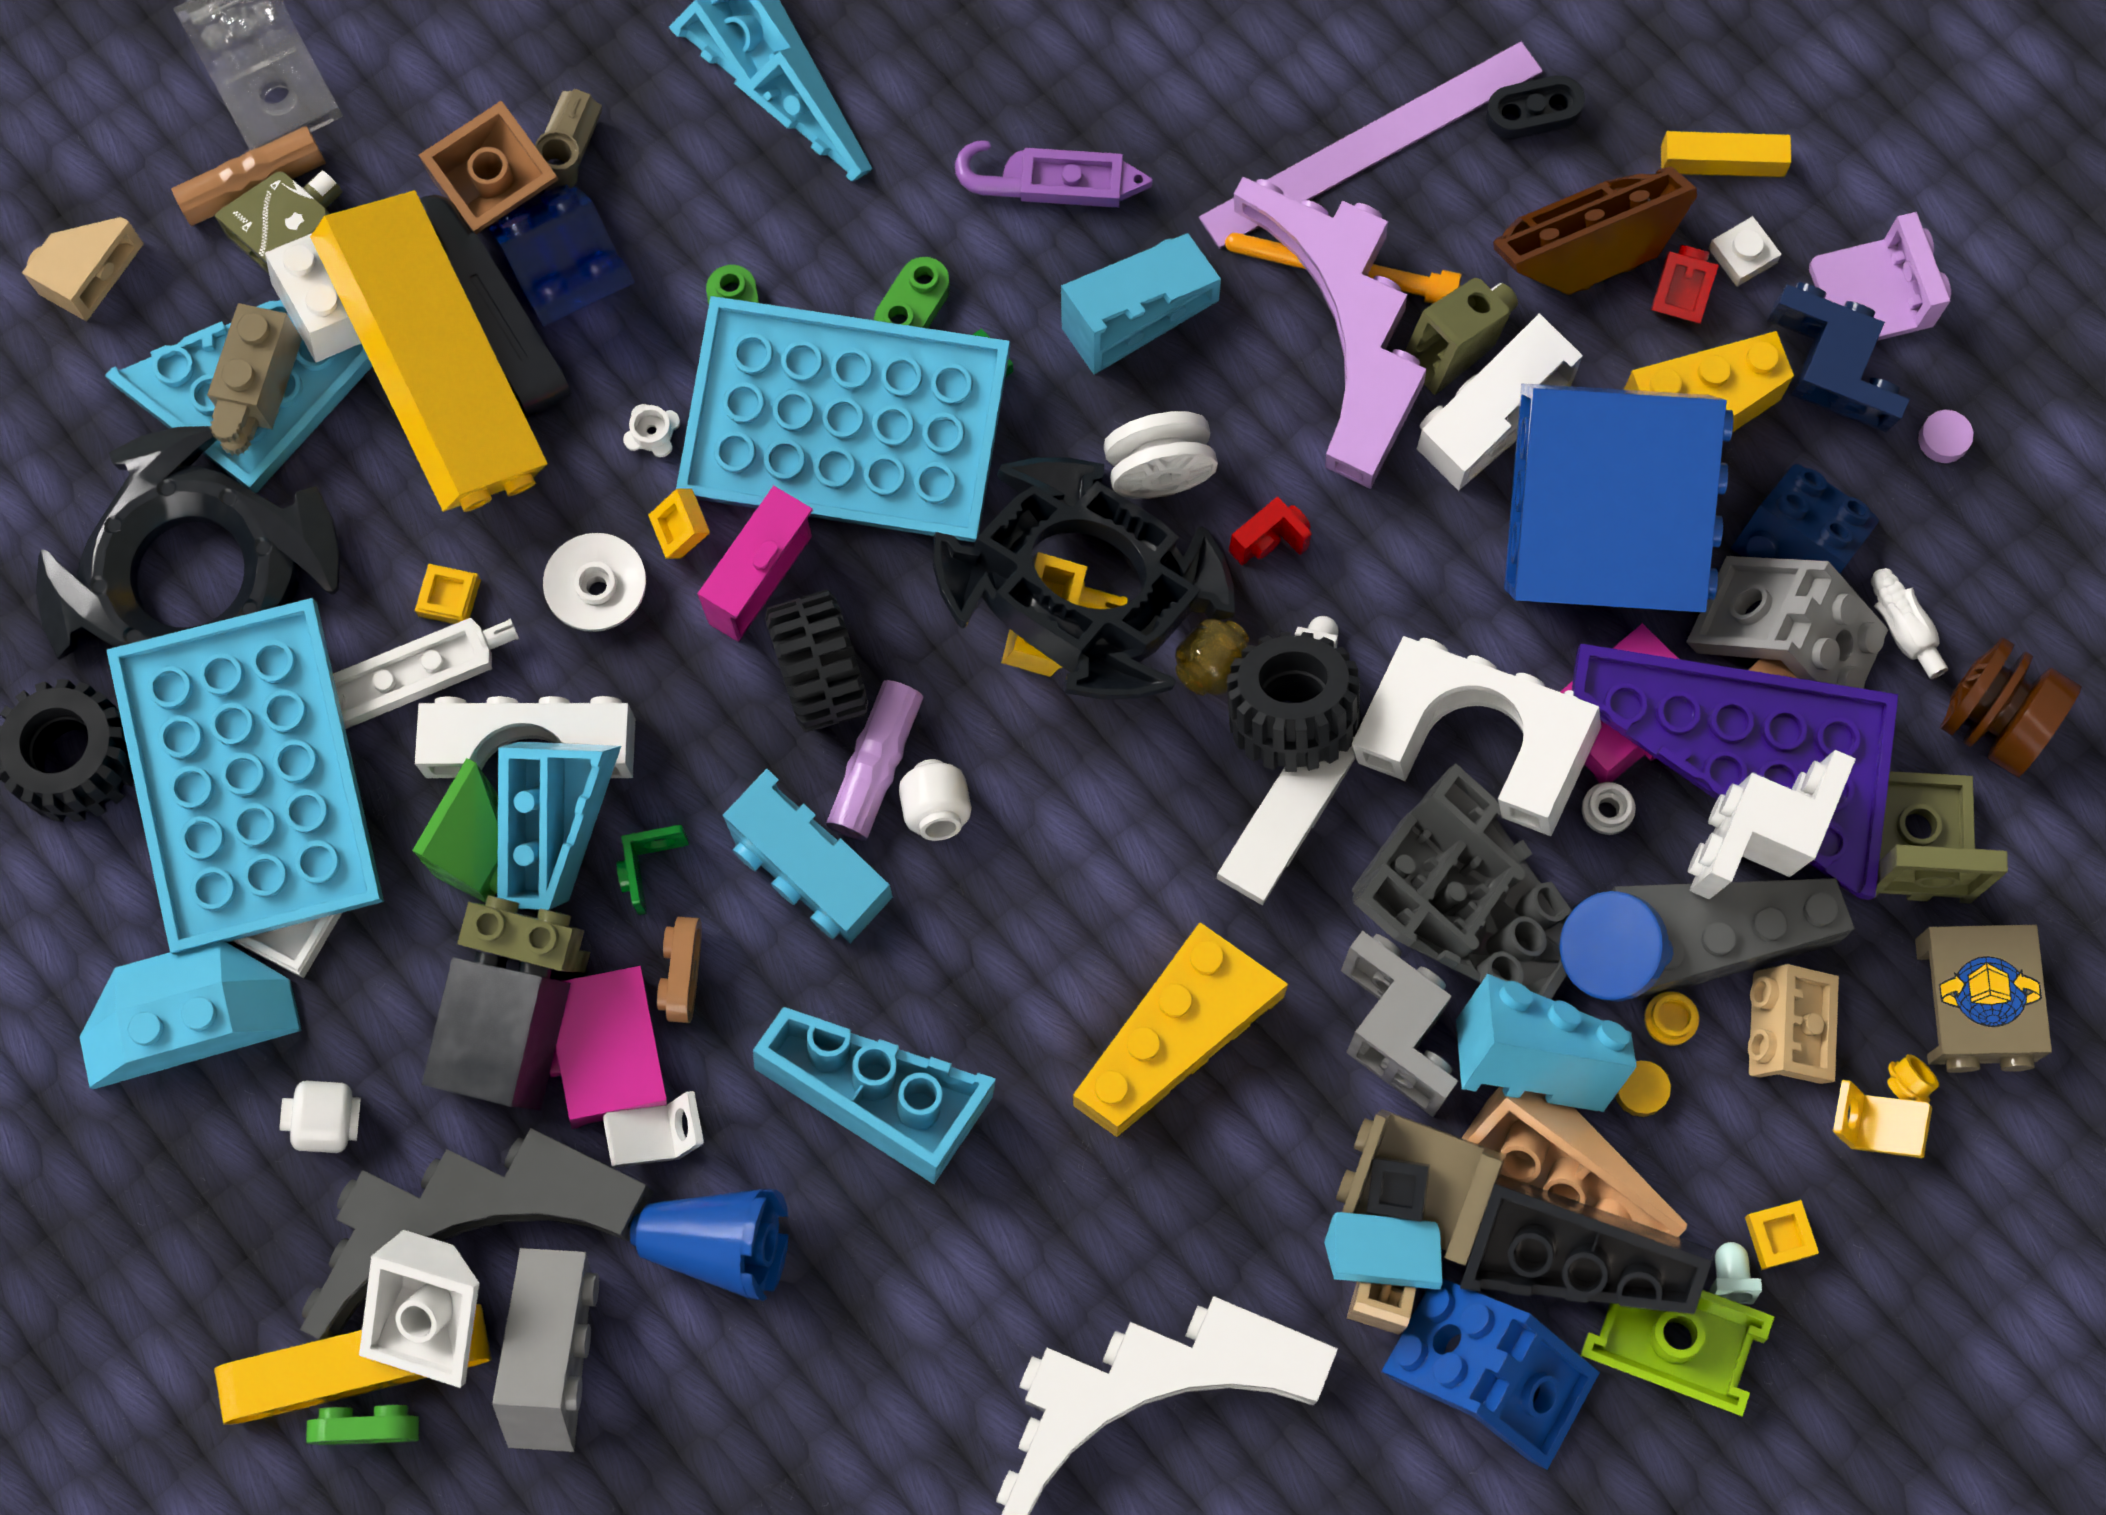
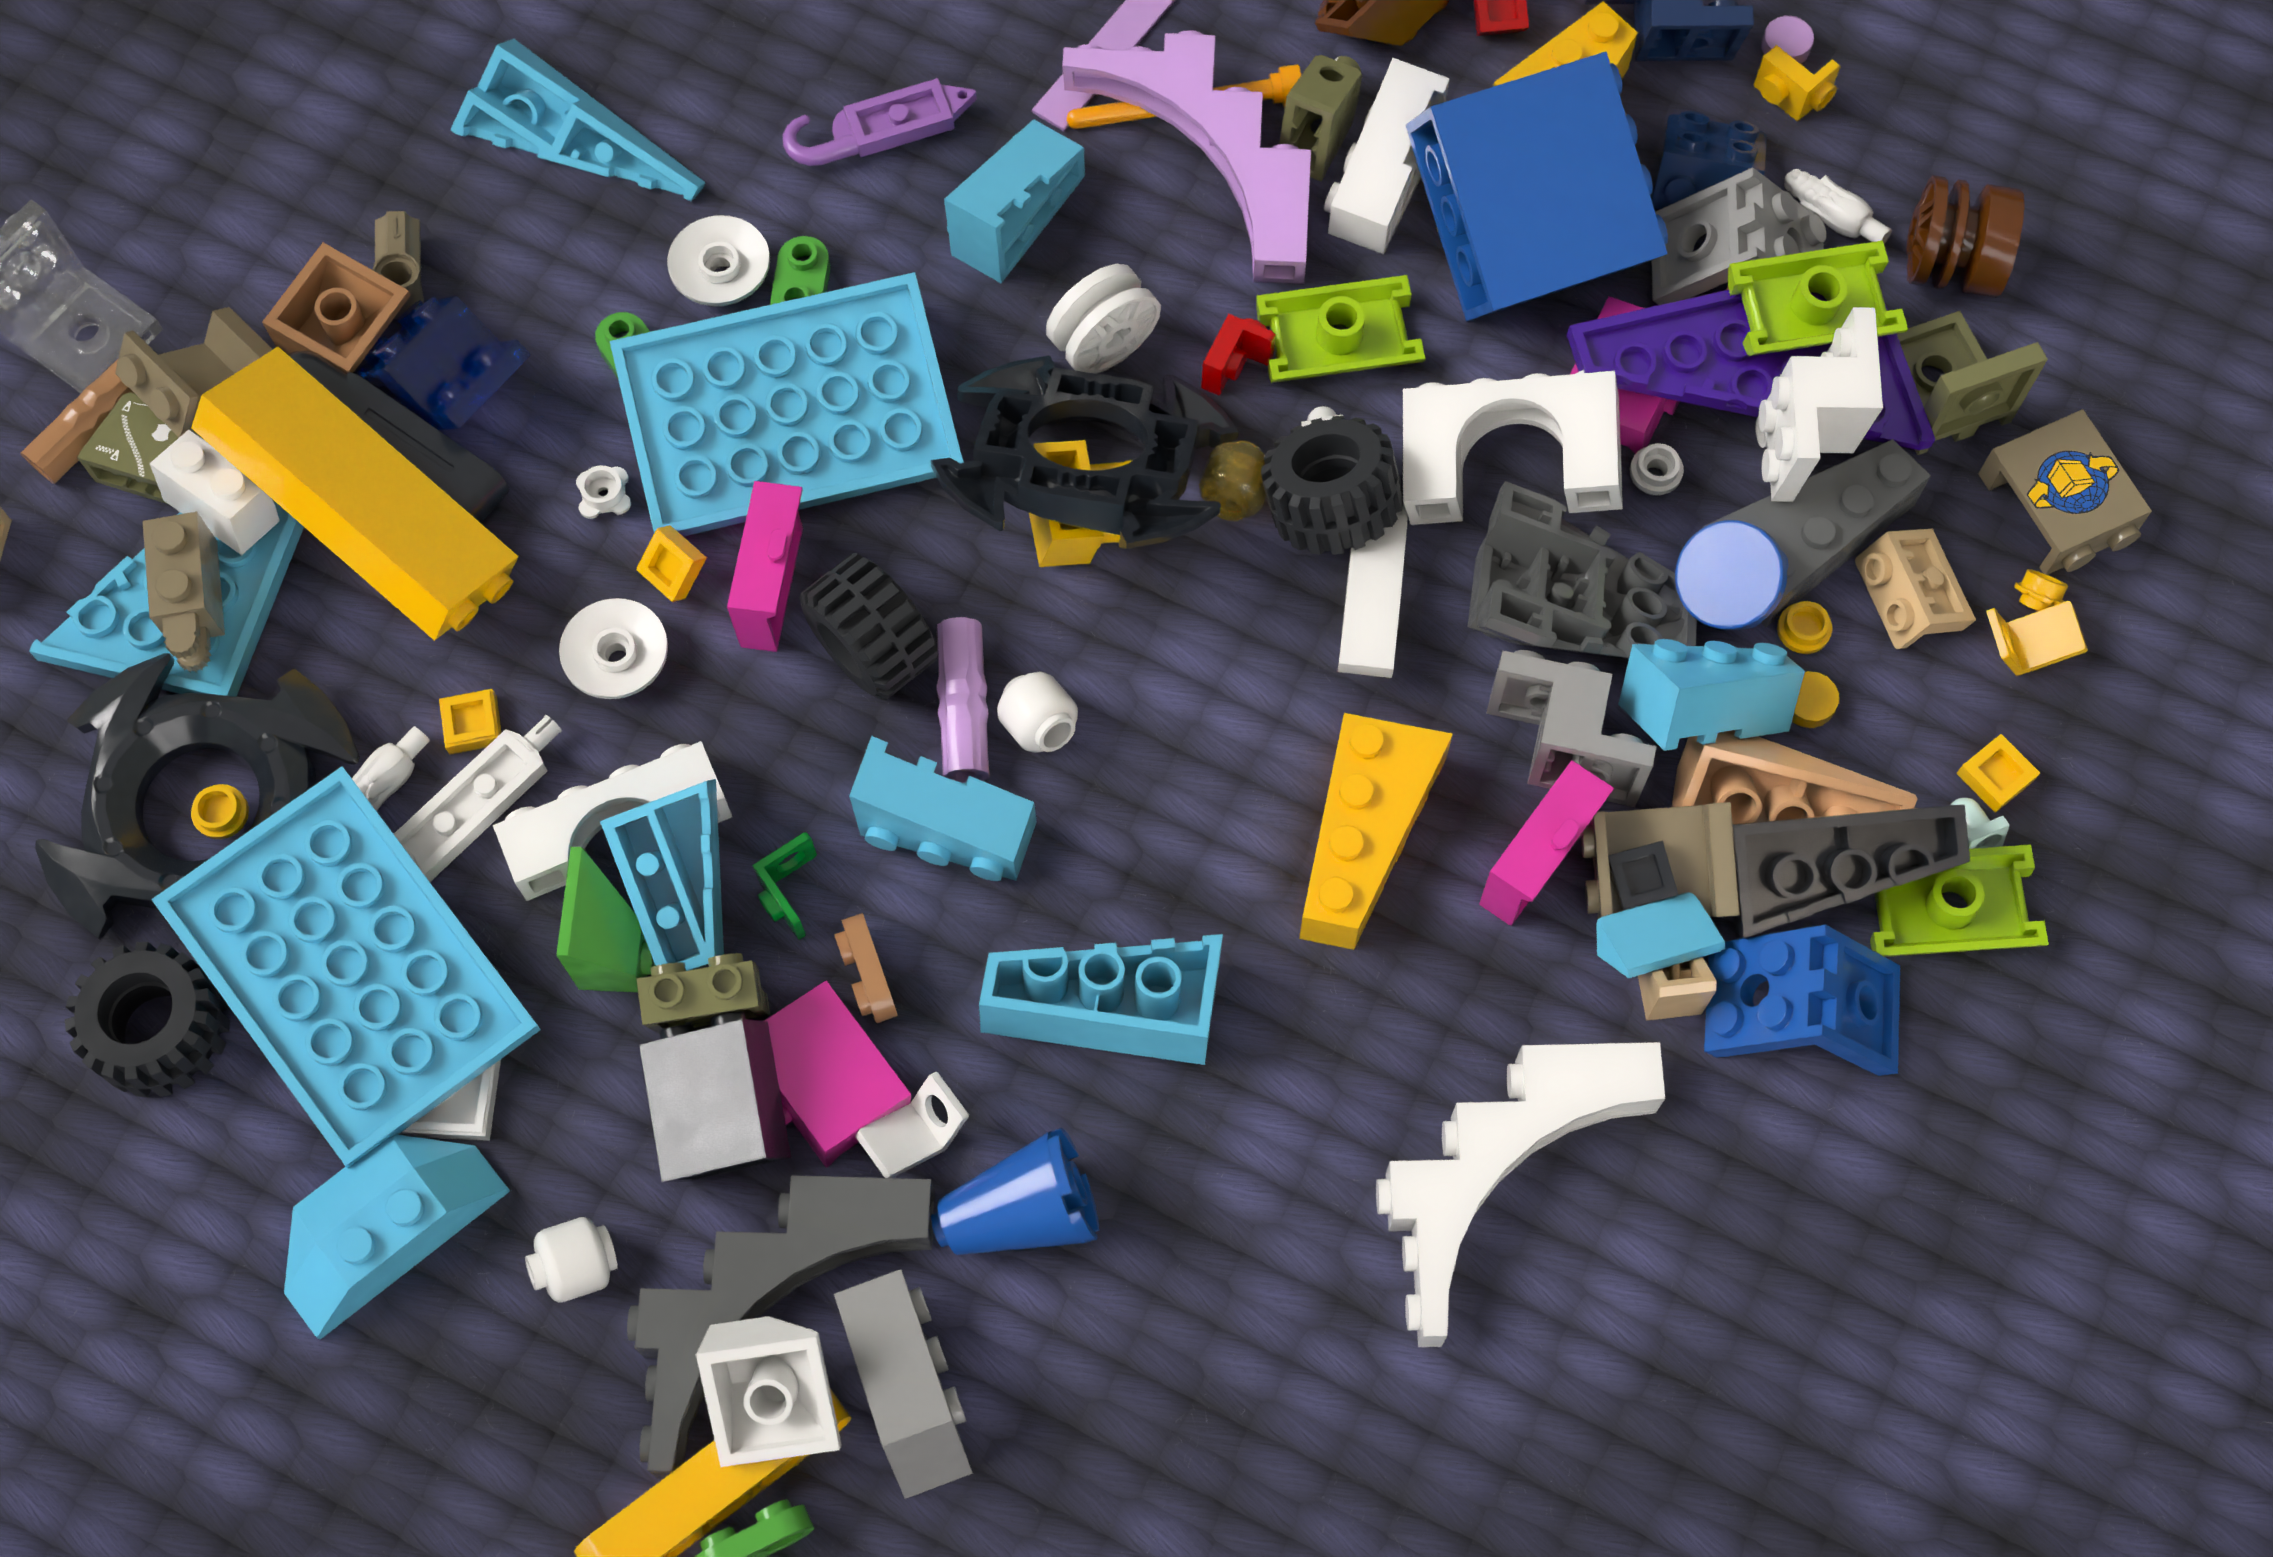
camera: 25 degrees left, 5 degrees down
none -> dark tan panel [115,307,273,437]
none -> yellow plate [191,784,249,839]
none -> white piece [352,726,430,811]
none -> white dish [667,215,770,306]
none -> lime piece [1256,275,1426,383]
none -> dark pink container [1479,760,1614,926]
none -> lime piece [1728,241,1908,356]
none -> yellow bracket [1753,45,1840,122]

